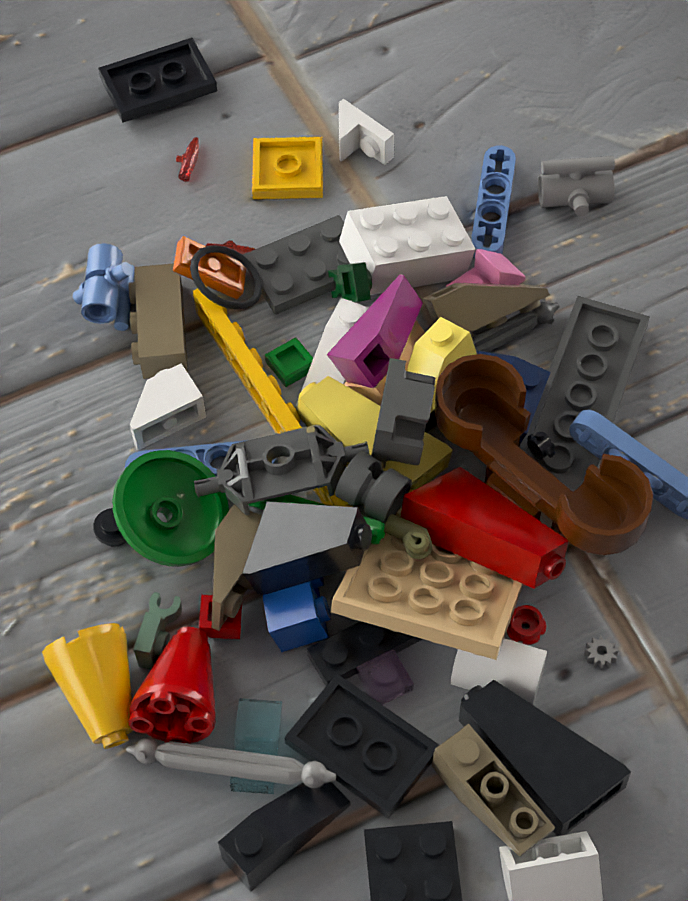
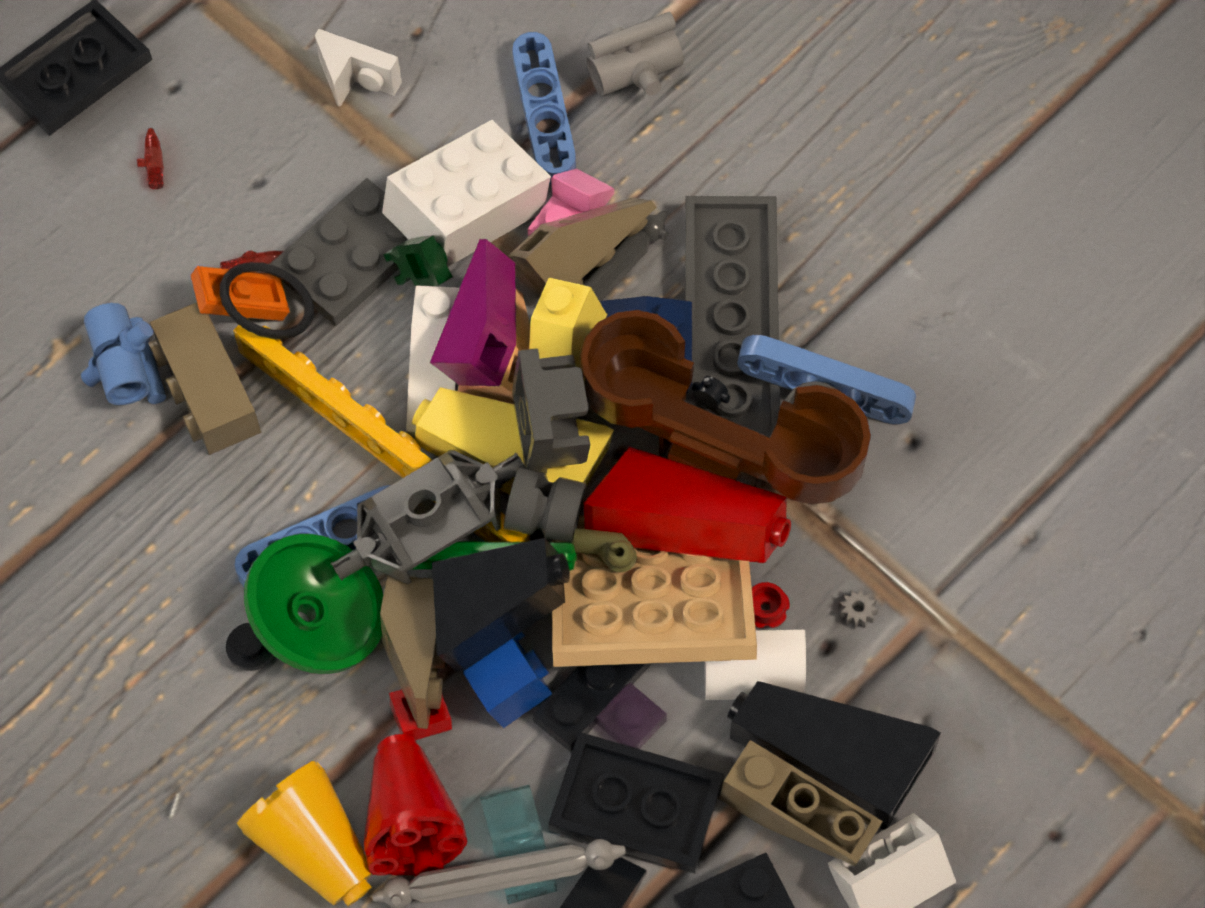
camera: 20 degrees left, 5 degrees up
white slope [130,363,206,450] -> none
sand green plate [133,592,182,670] -> none
yellow tile [252,137,323,199] -> none
green tile [265,337,313,387] -> none

